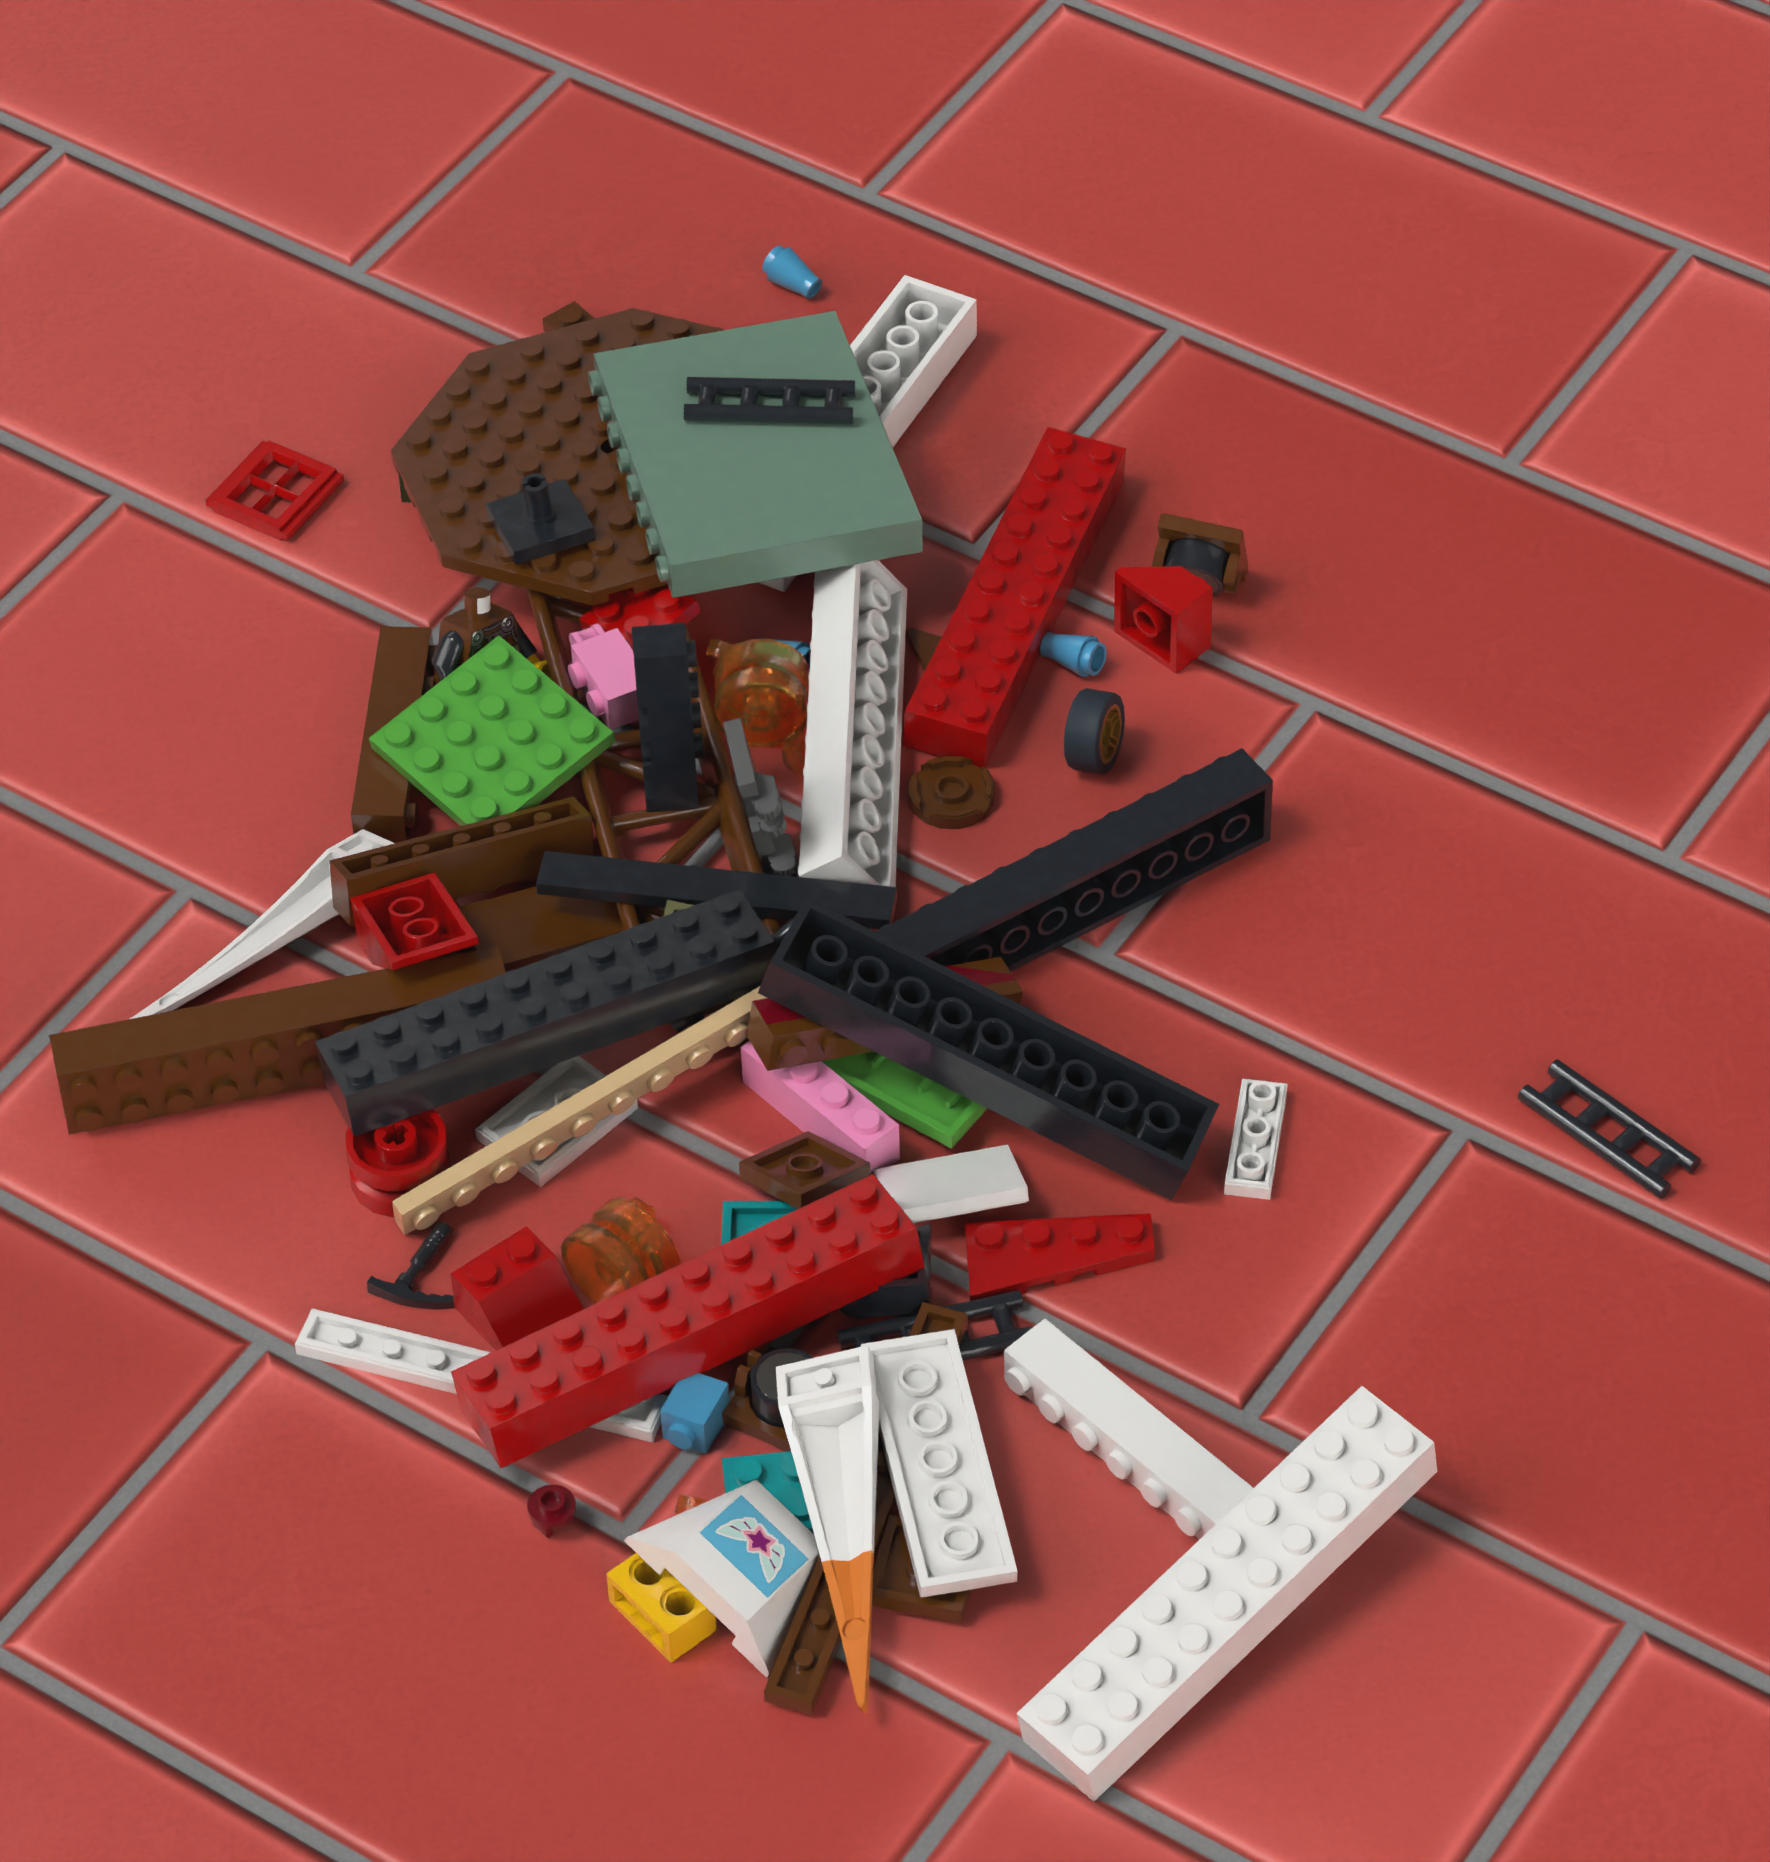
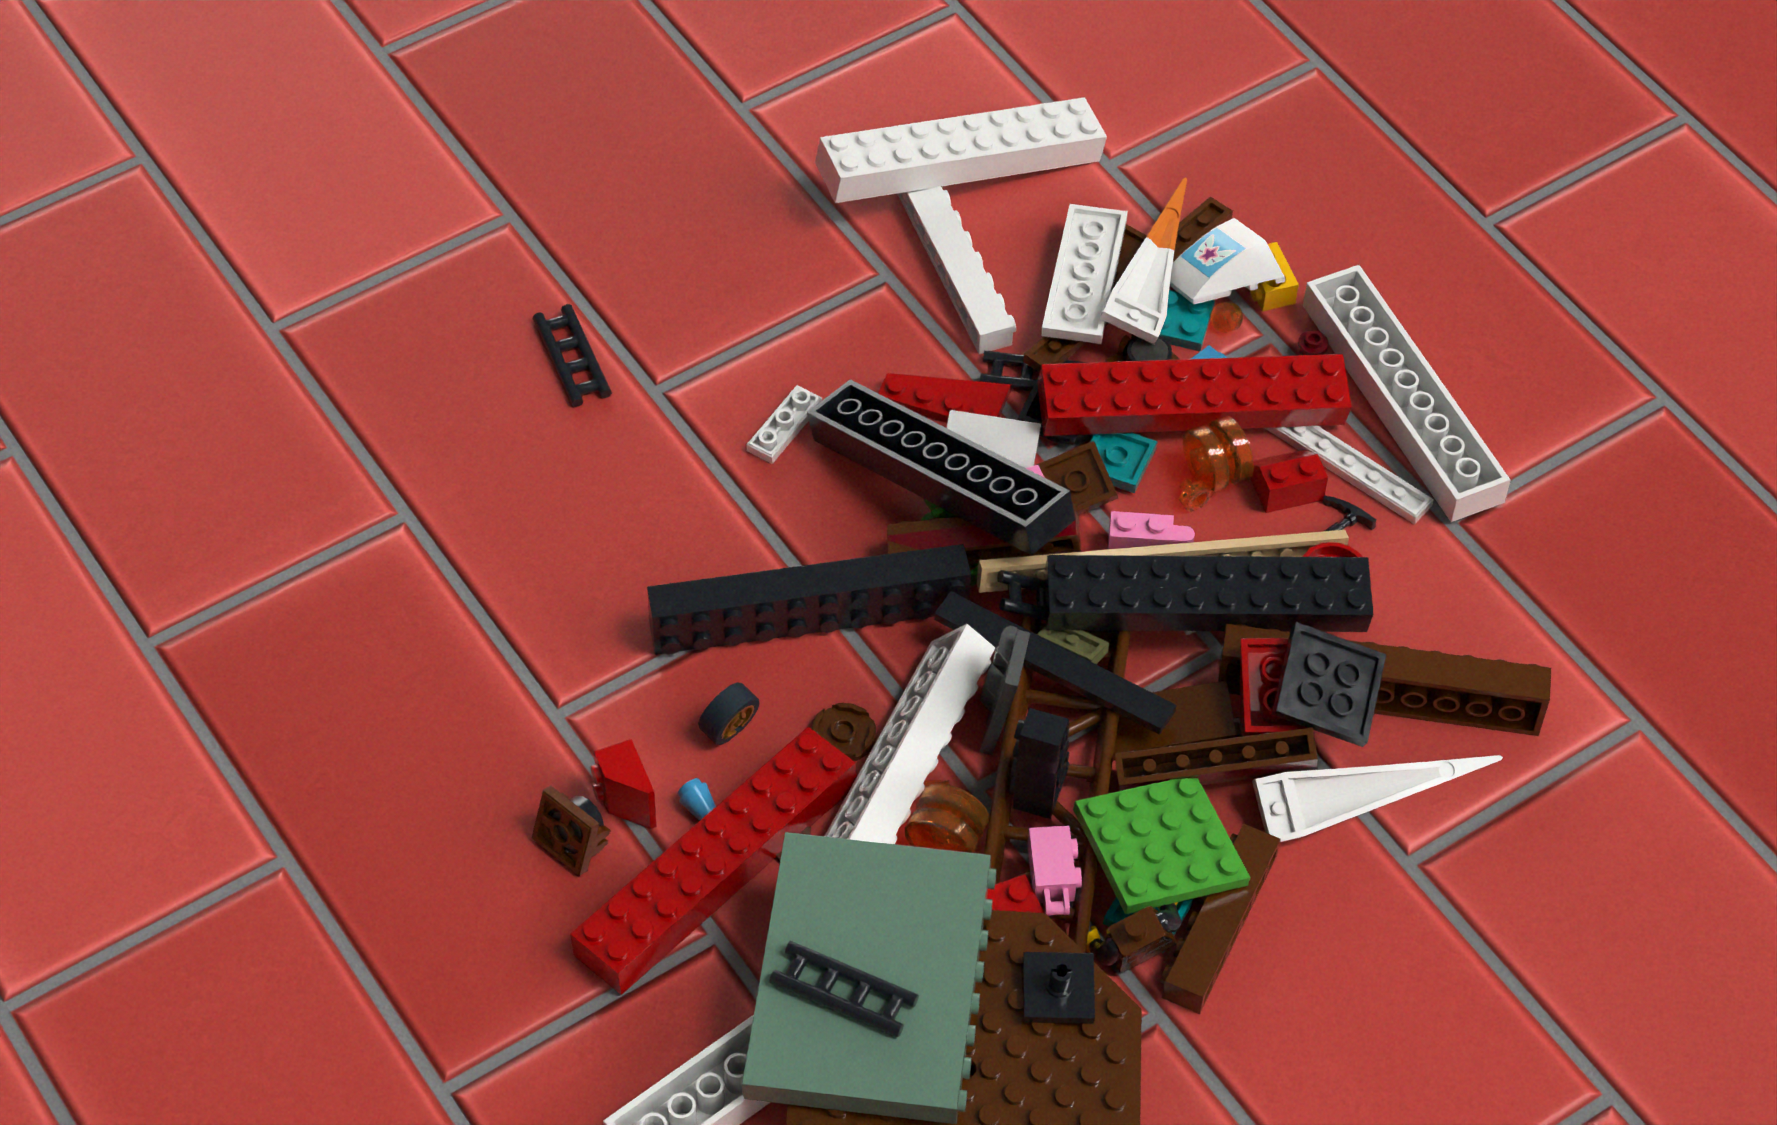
camera: 160 degrees left, 5 degrees up
none -> bright pink brick [1108,511,1195,549]
none -> black plate [1271,622,1386,747]
none -> white brick [1303,265,1511,522]

